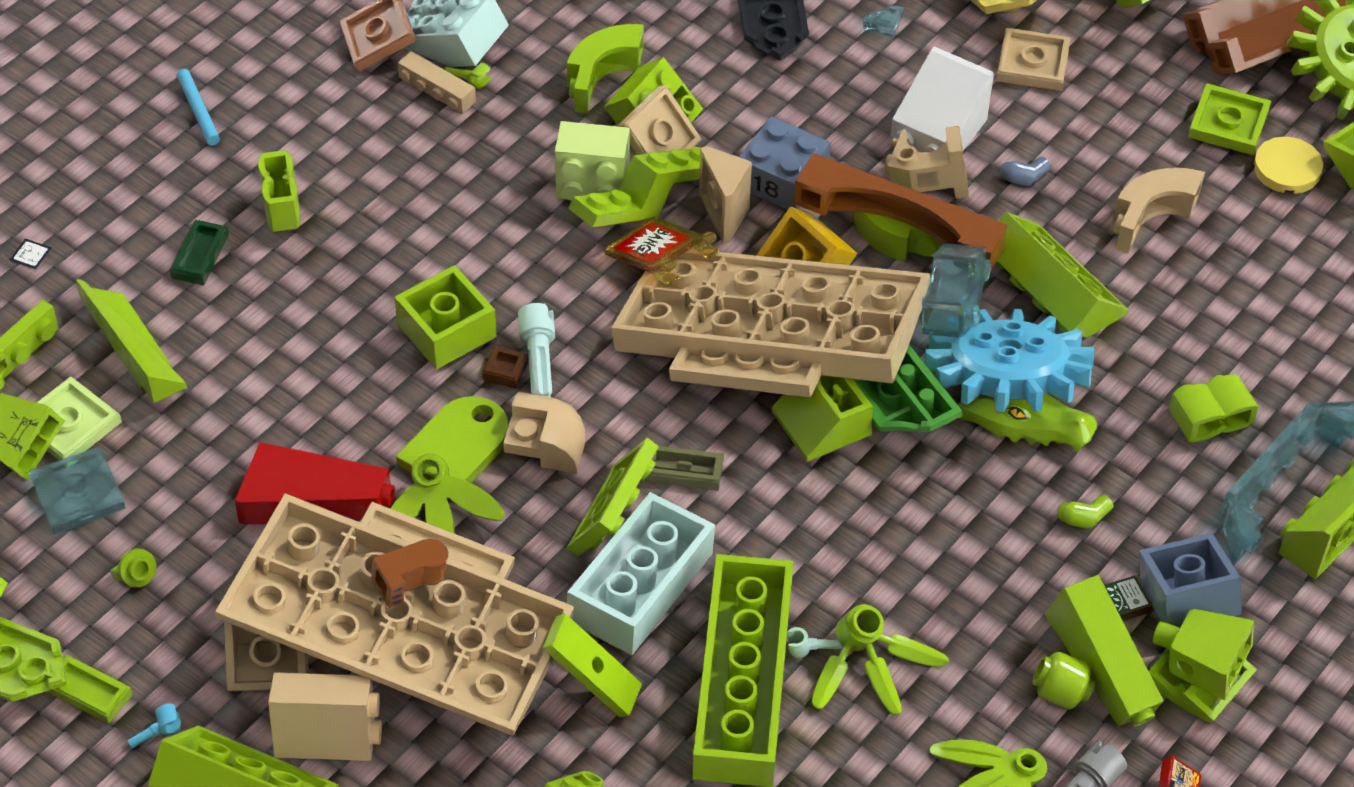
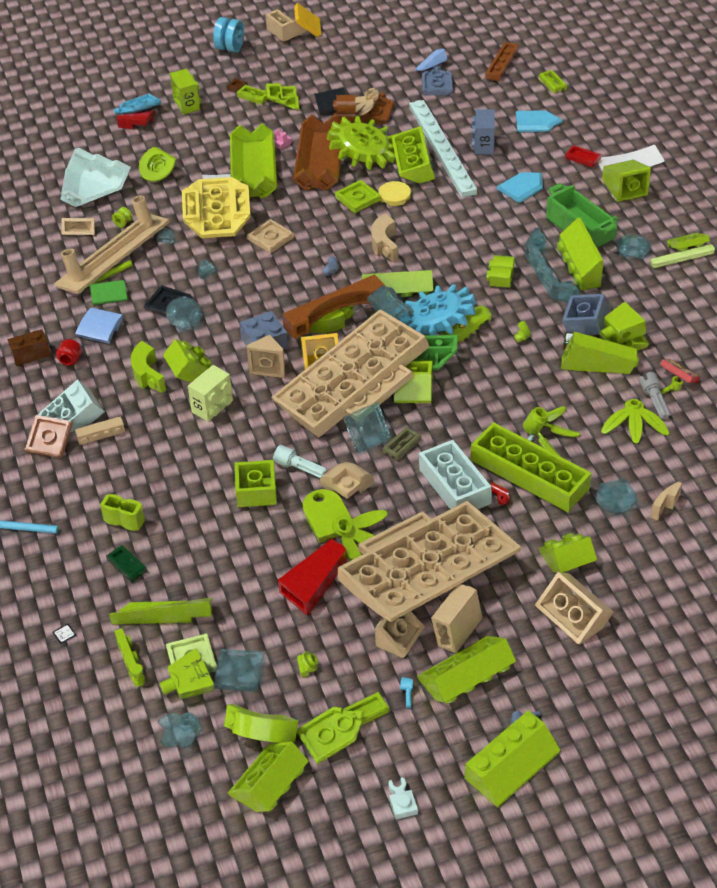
camera: 55 degrees left, 5 degrees down
dark orange leg [371,539,449,608] -> none
lime hand [445,63,492,89] -> none
reddish brown tile [482,346,528,389] -> none
lime tile [543,613,642,718] -> none
lime plate [566,438,659,557] -> none
lime bracket [568,147,700,228] -> none
flag [604,217,719,286] -> none
tan tile [617,85,702,155] -> none
tan tile [885,126,969,199] -> none
white slope [890,46,994,152] -> none
lime head [1033,651,1095,710] -> none
none -> clear light blue dish [166,297,201,331]
none -> clear light blue tile [343,402,391,453]
none -> red arm [490,482,510,505]

